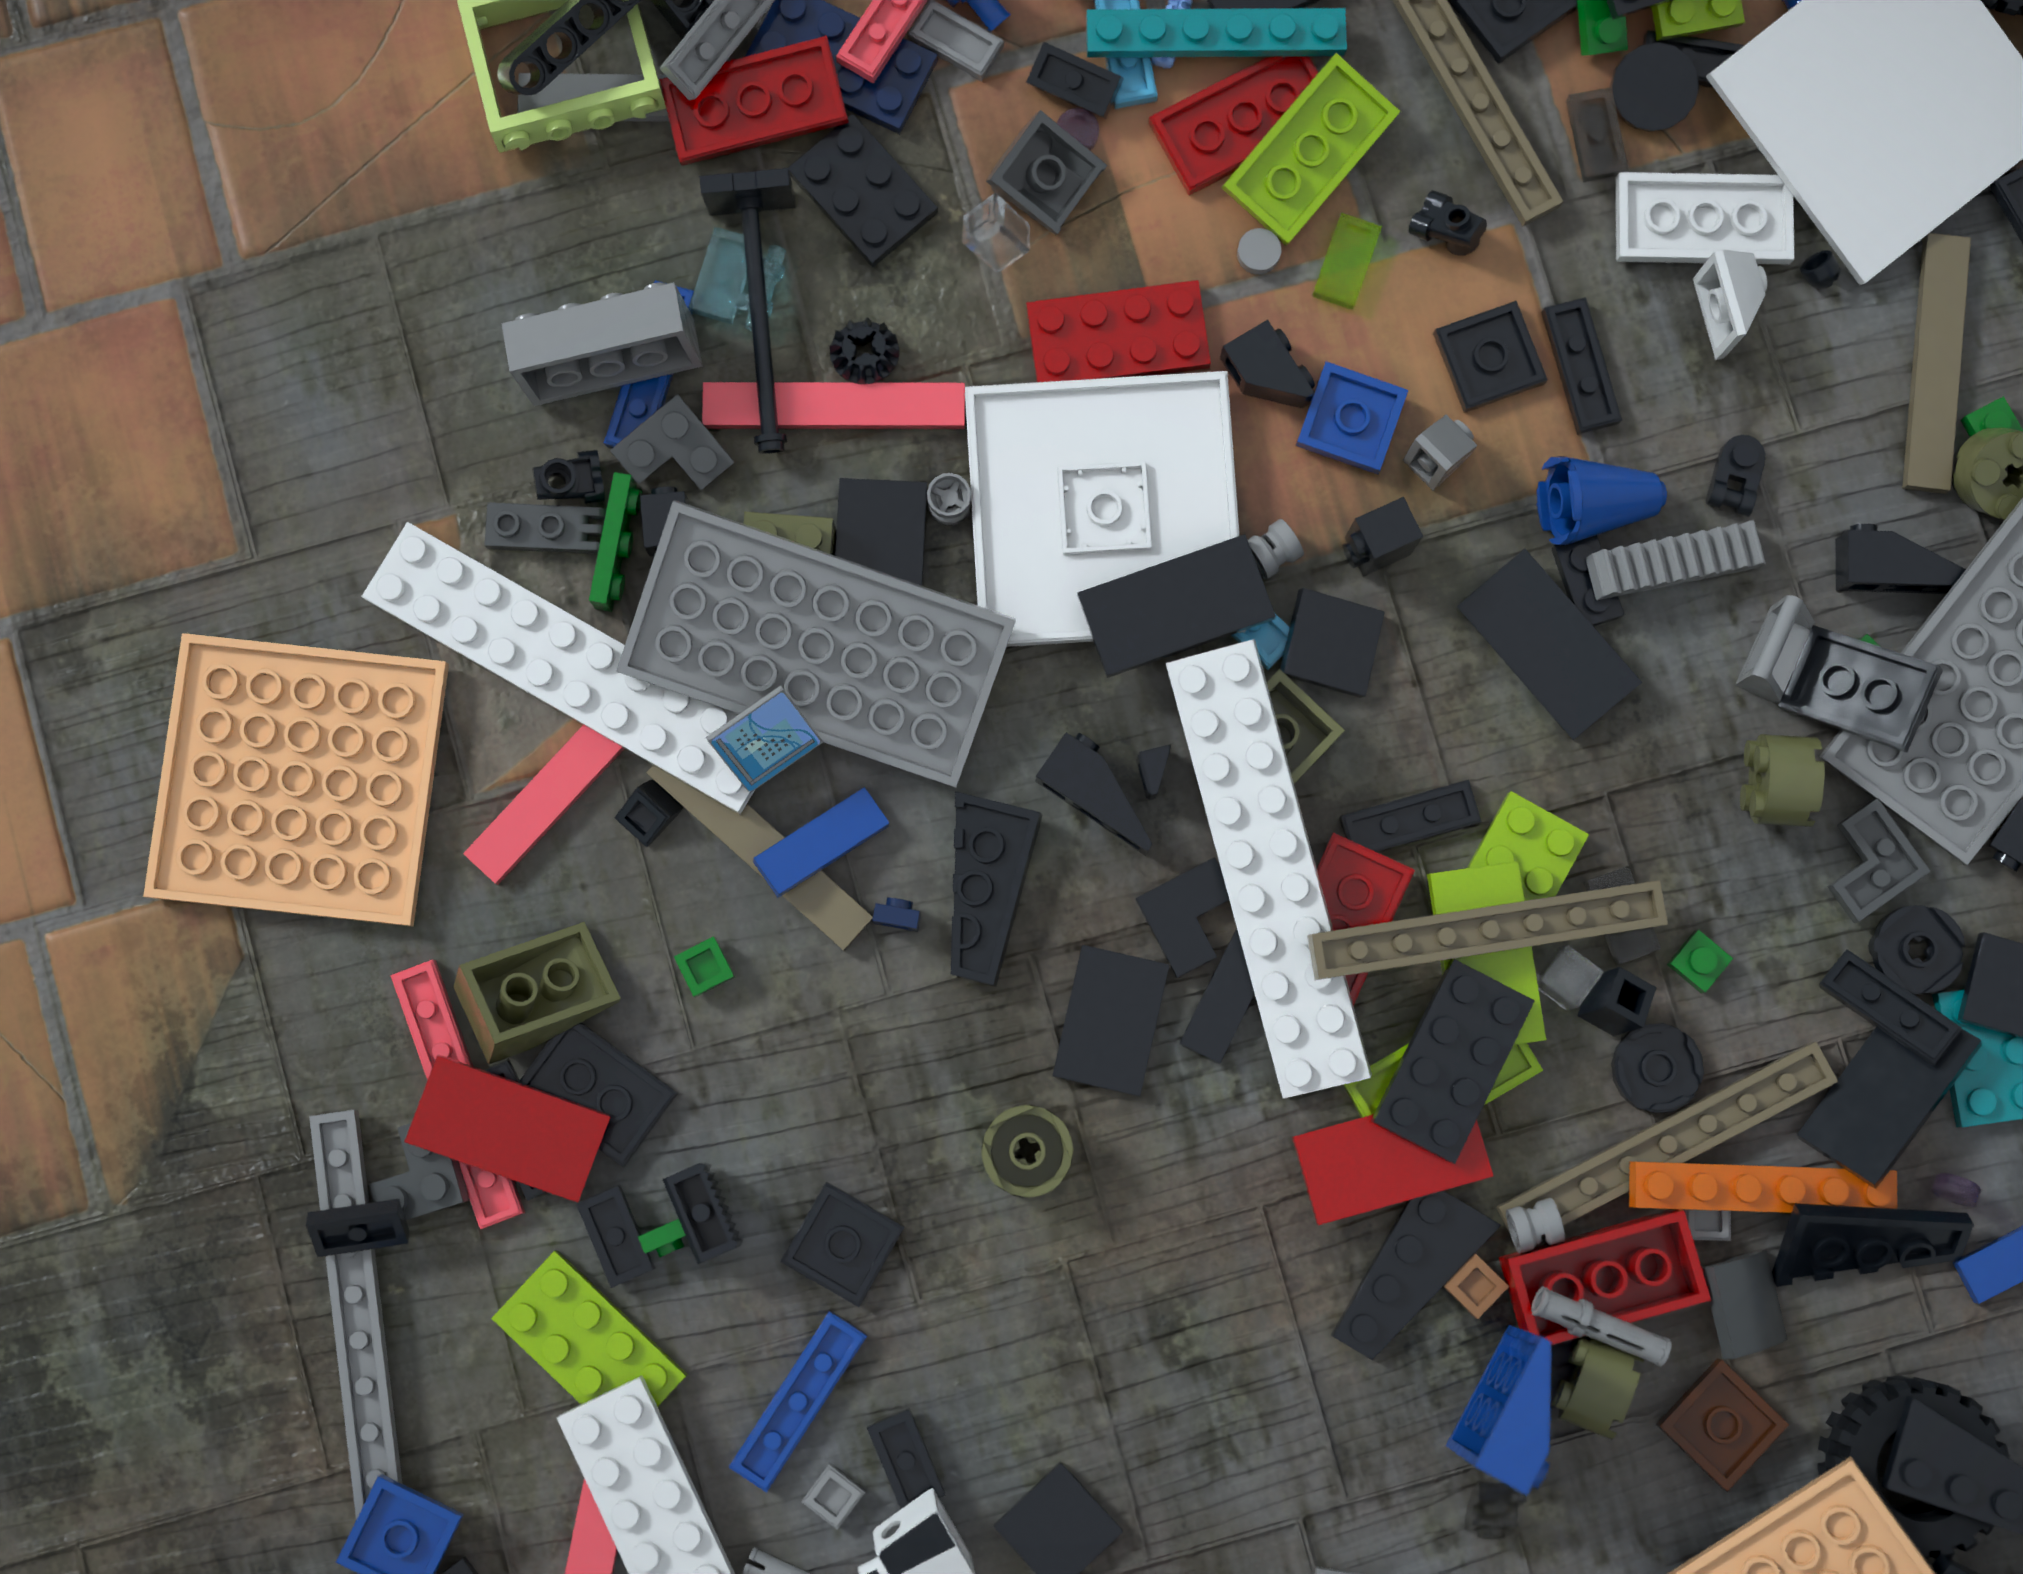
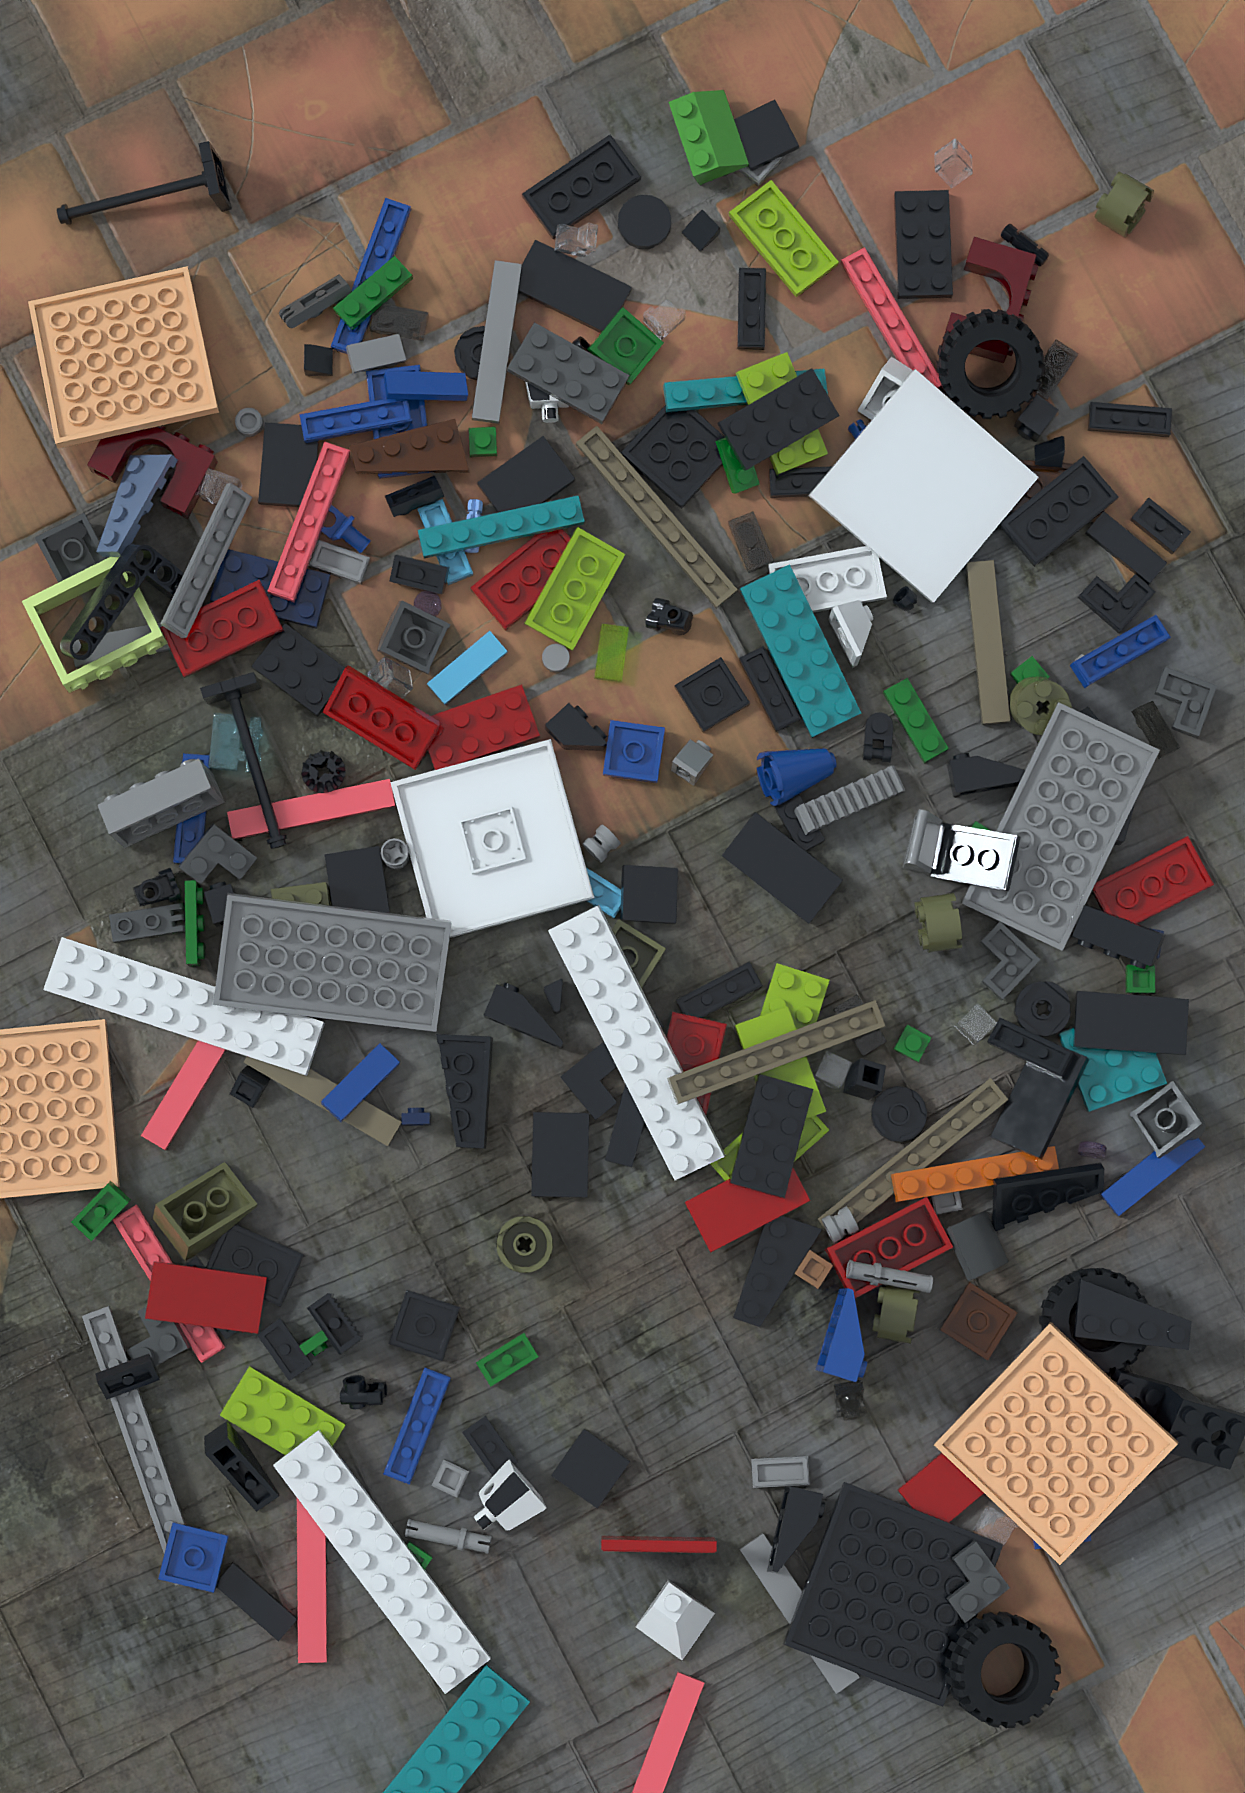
camera: 15 degrees left, 0 degrees up
green plate [674,936,735,998] -> none
piece [705,686,823,793] -> none
black tile [1077,534,1276,678] -> none
black brick [1343,497,1423,577] -> none
black tile [1610,42,1699,132] -> none
none -> green plate [71,1181,131,1241]
none -> black slope [204,1421,279,1512]
none -> red tile [323,665,442,770]
none -> black plate [340,1375,387,1409]
none -> medium azure tile [427,631,508,705]
none -> green plate [476,1333,539,1387]
none -> teal plate [740,564,861,737]
none -> green plate [883,678,949,763]
none -> clear panel [955,1003,997,1045]

